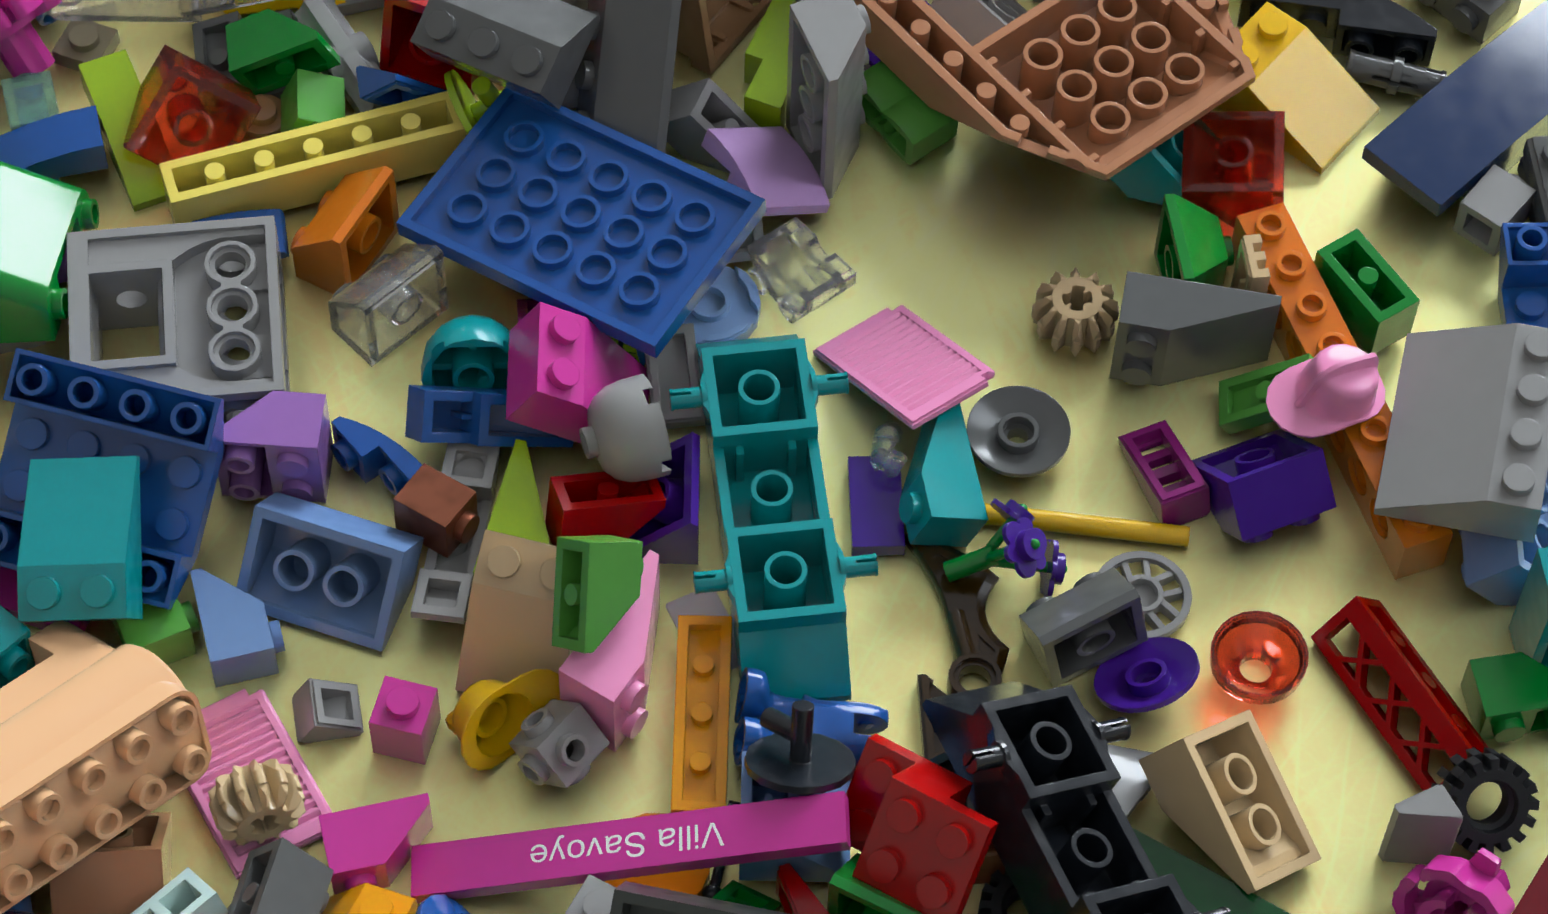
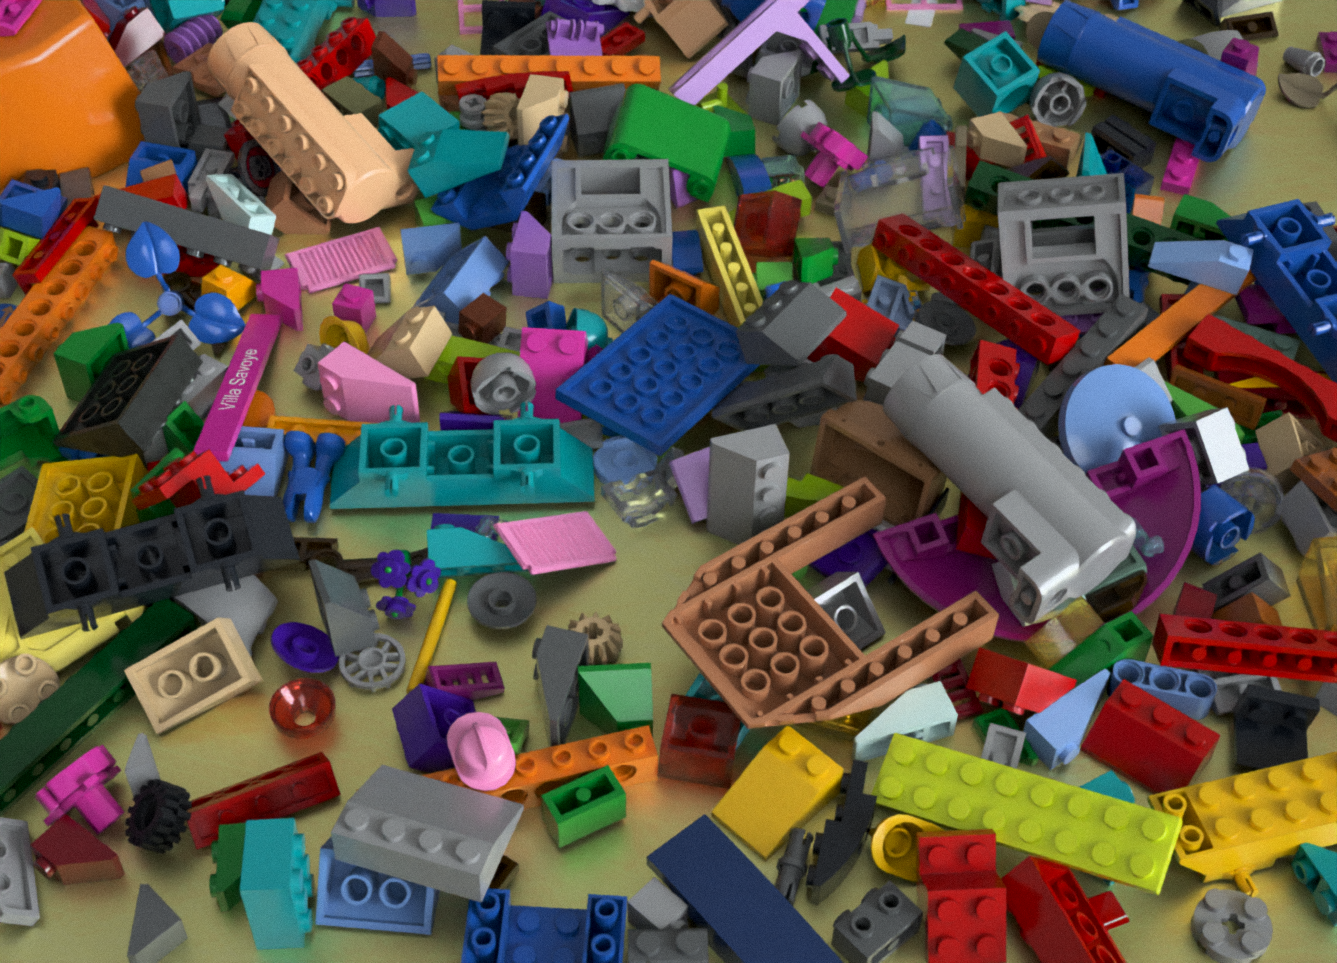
camera: 95 degrees right, 10 degrees down
tan gear [208,758,306,845] -> none
blue slope [331,416,422,496] -> none
bright green slope [552,535,644,653] -> none
black shield [744,700,856,795] -> none
tan tile [1230,234,1271,293] -> none

